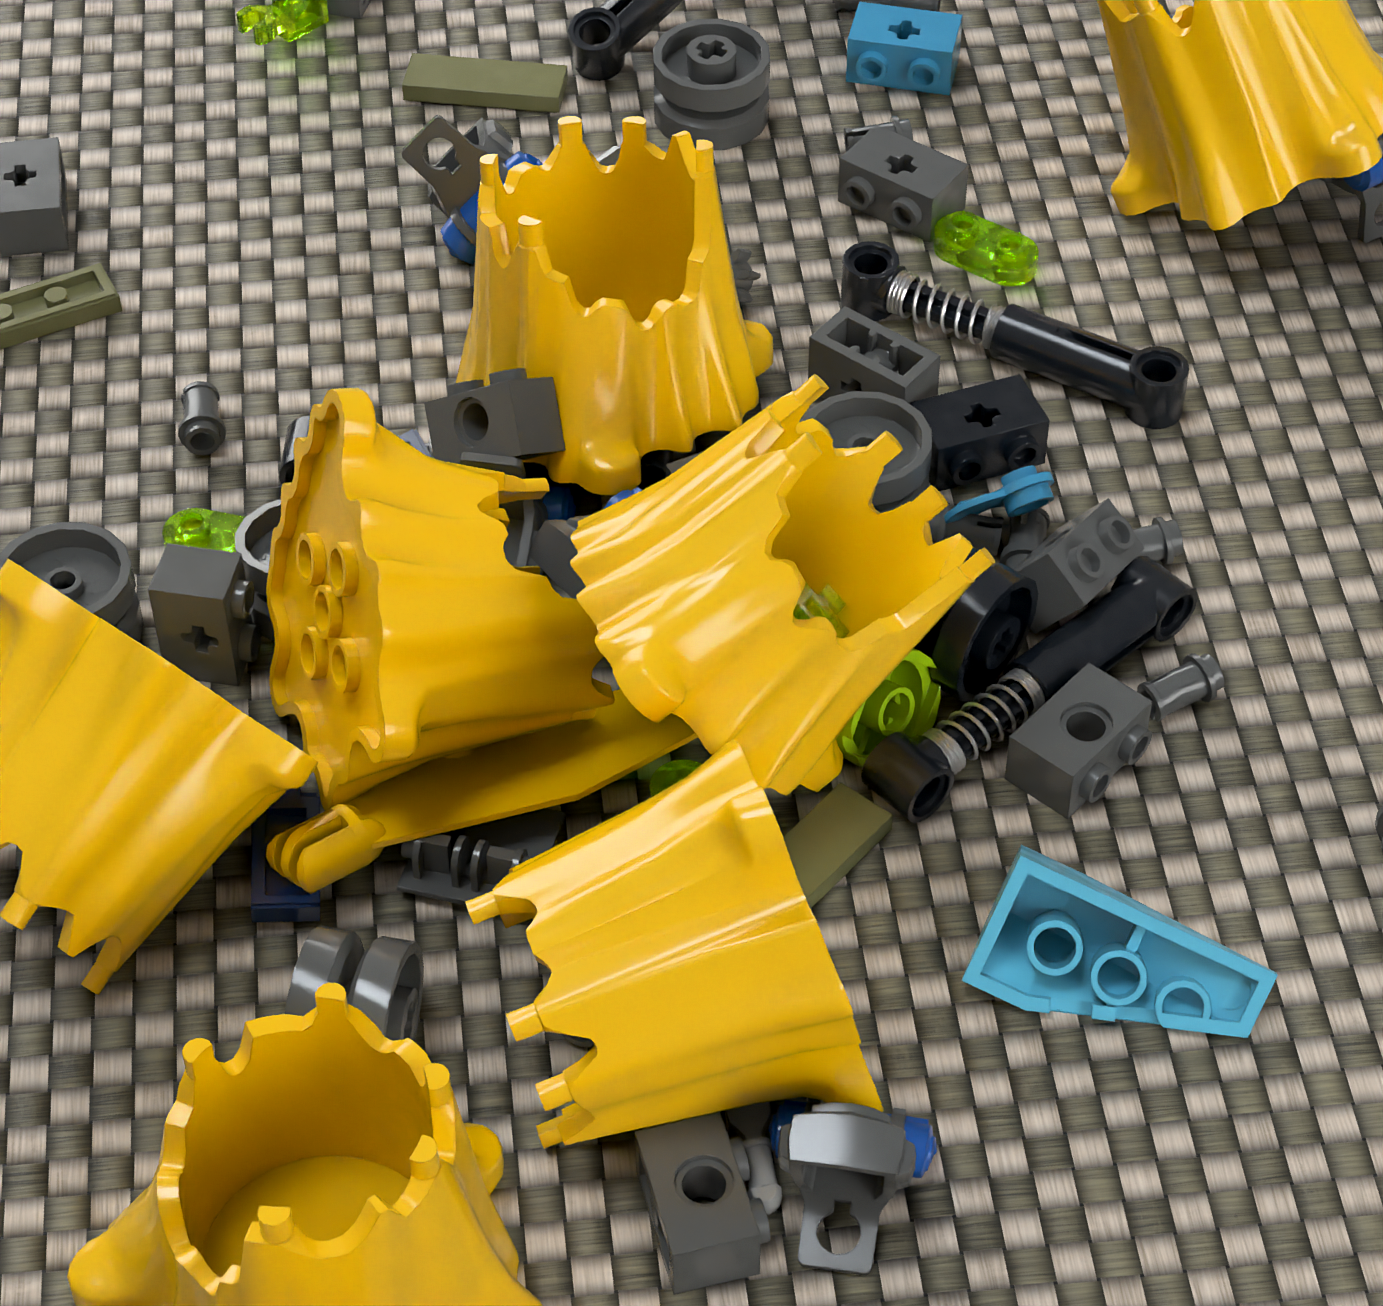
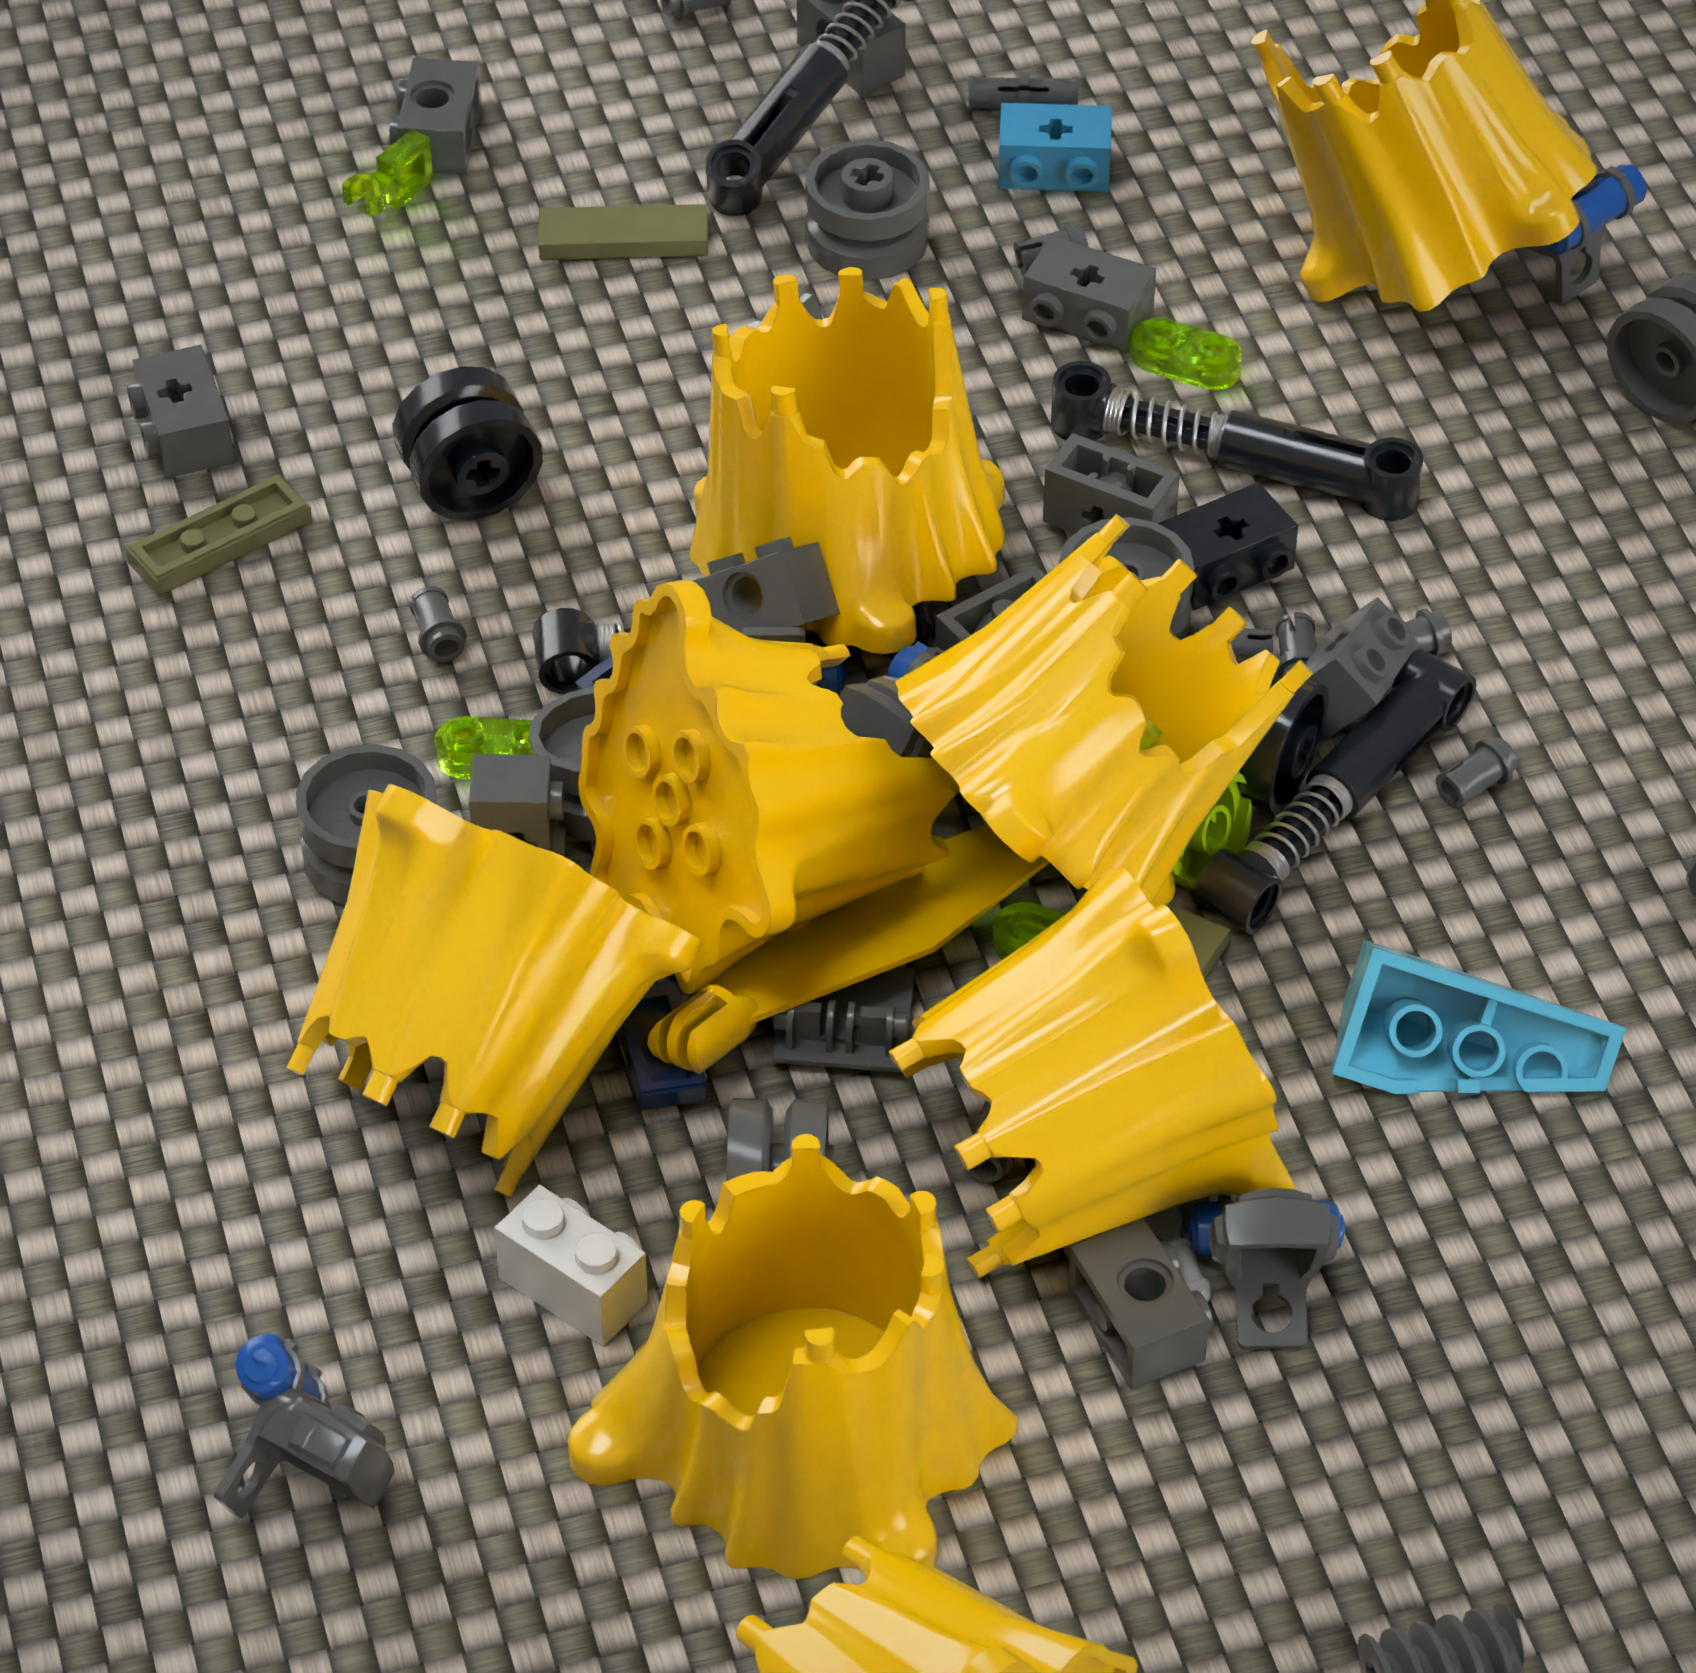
camera: 10 degrees left, 0 degrees up
dark grey piece [401,115,543,265] -> none
dark azure plate [944,465,1055,523] -> none
dark grey brick [1005,663,1152,819] -> none
none -> black wheel [392,366,543,520]
none -> white brick [494,1185,648,1347]

